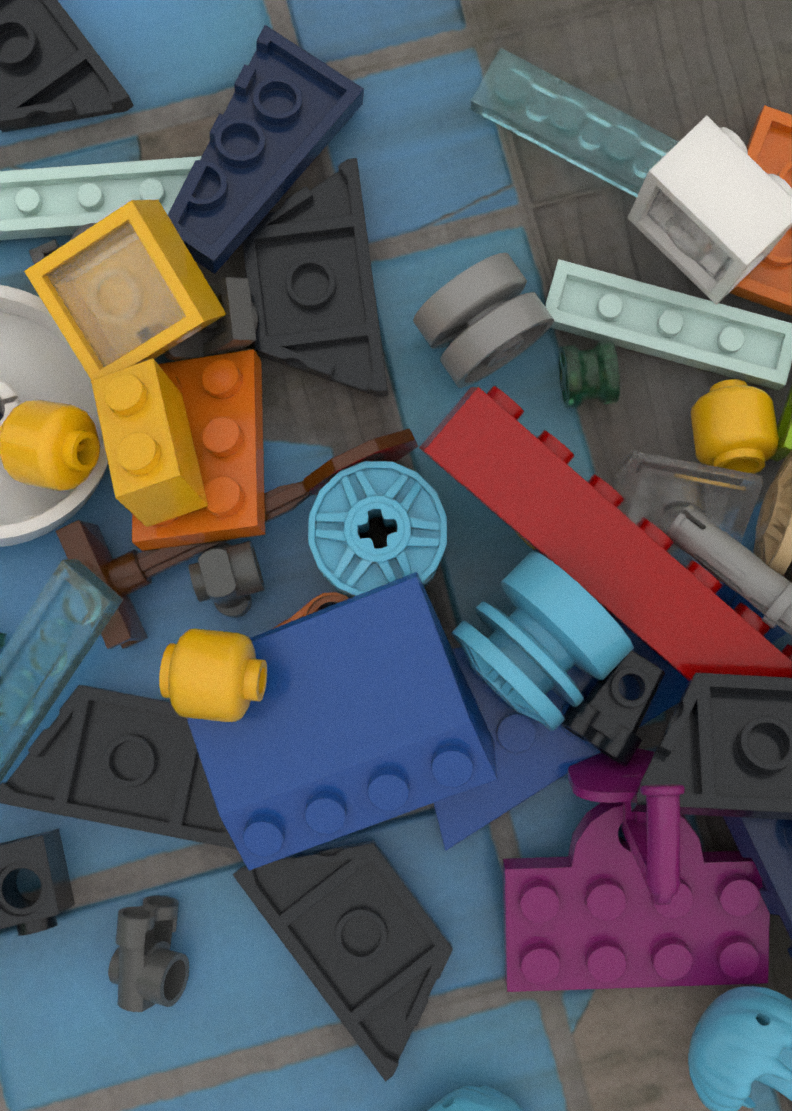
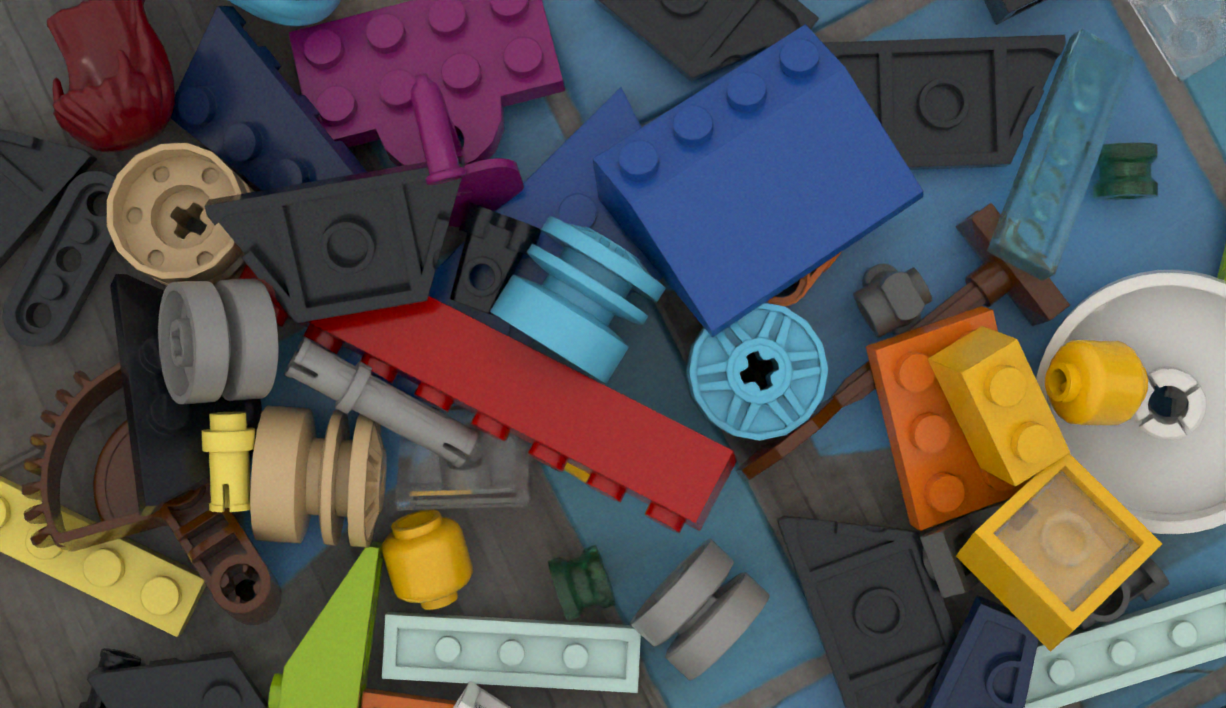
camera: 170 degrees right, 5 degrees up
yellow head [159,628,267,722] -> none

